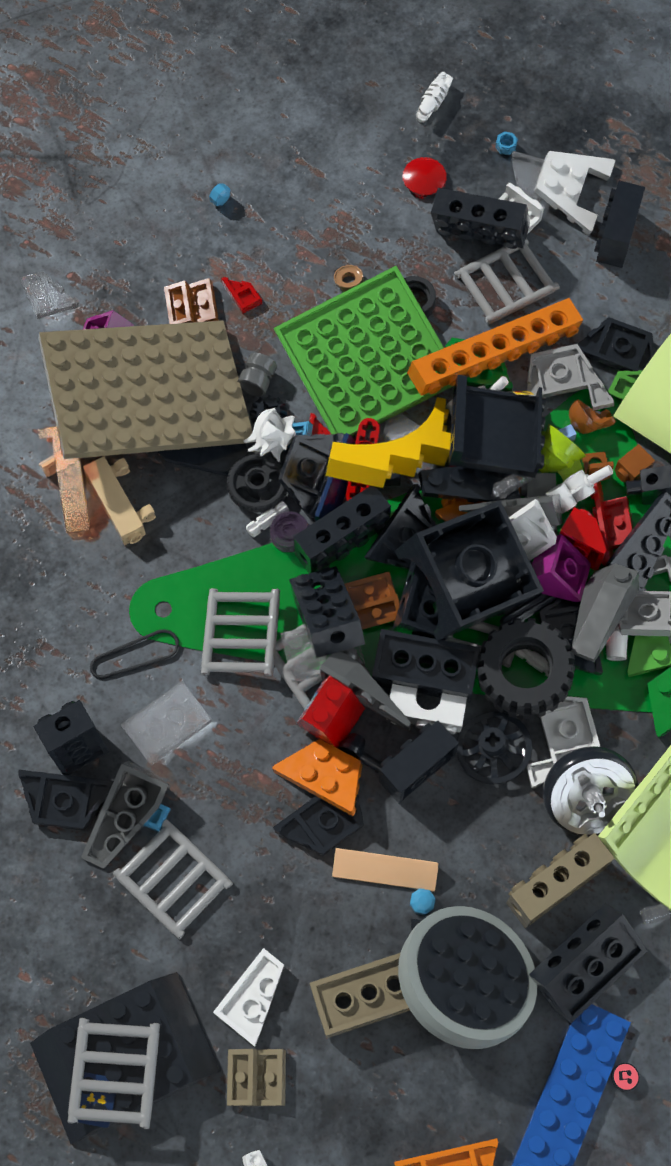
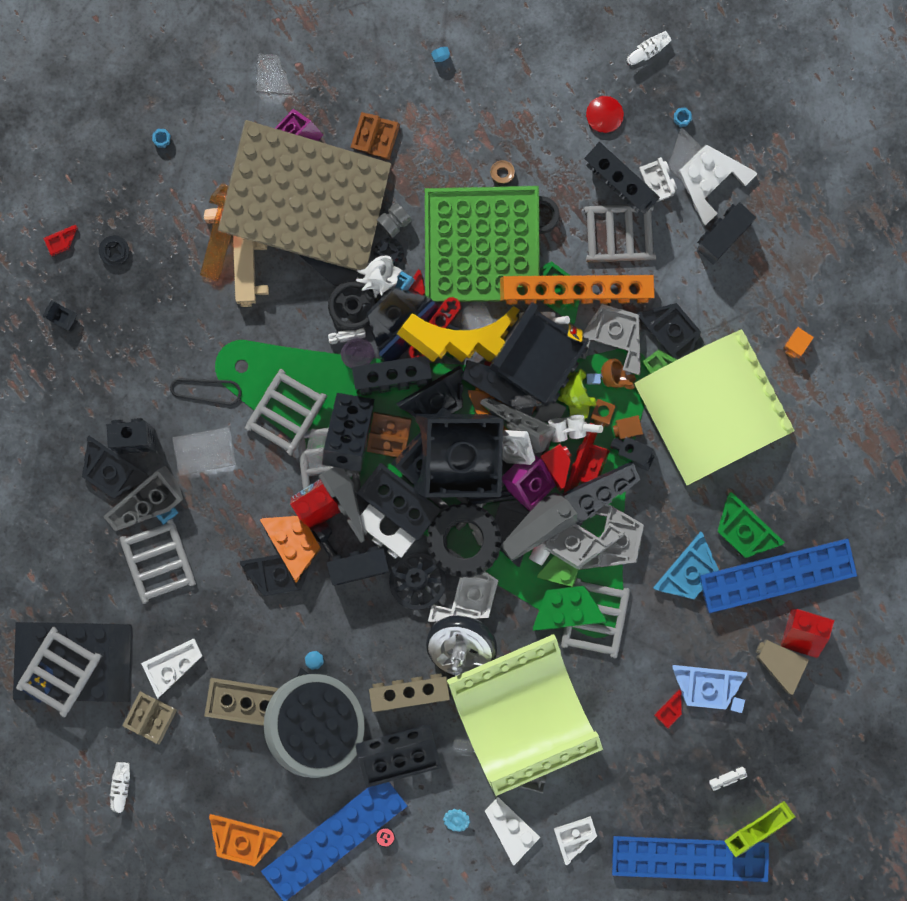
camera: 25 degrees right, 15 degrees up
red tile [221,277,262,314] -> none
light nougat slope [332,848,439,892] -> none

